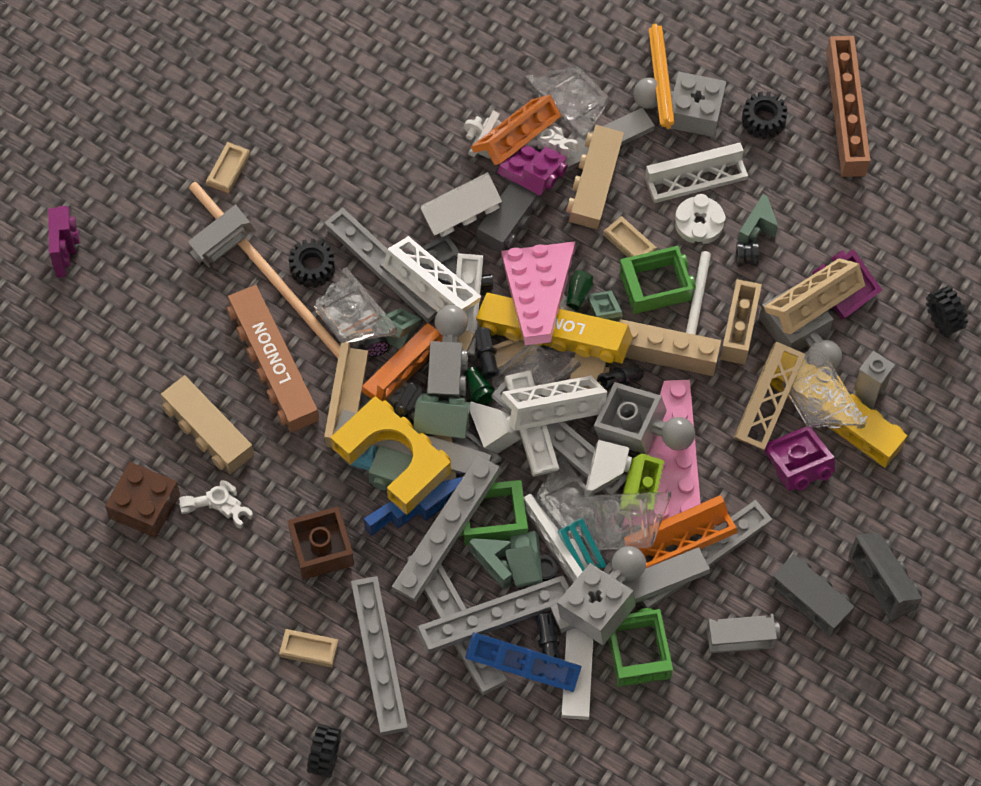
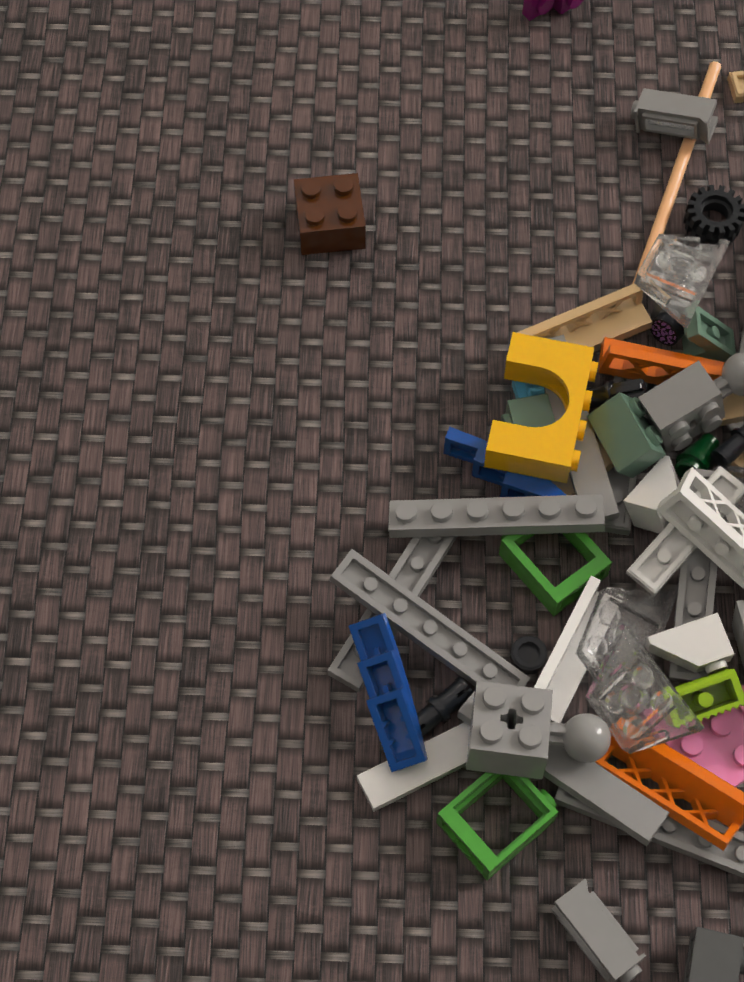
camera: 60 degrees right, 0 degrees up
tan brick [161,375,254,475] -> none
white piece [179,480,253,529] -> none
nougat brick [226,285,319,433] -> none
tan tile [279,629,339,668] -> none
reddish brown brick [287,506,354,580] -> none
black tyre [307,724,342,778] -> none
light grey plate [351,576,408,736] -> none
sand green slope [469,538,512,590] -> none
sand green slope [506,531,542,588] -> none
teal tile [557,518,607,571] -> none

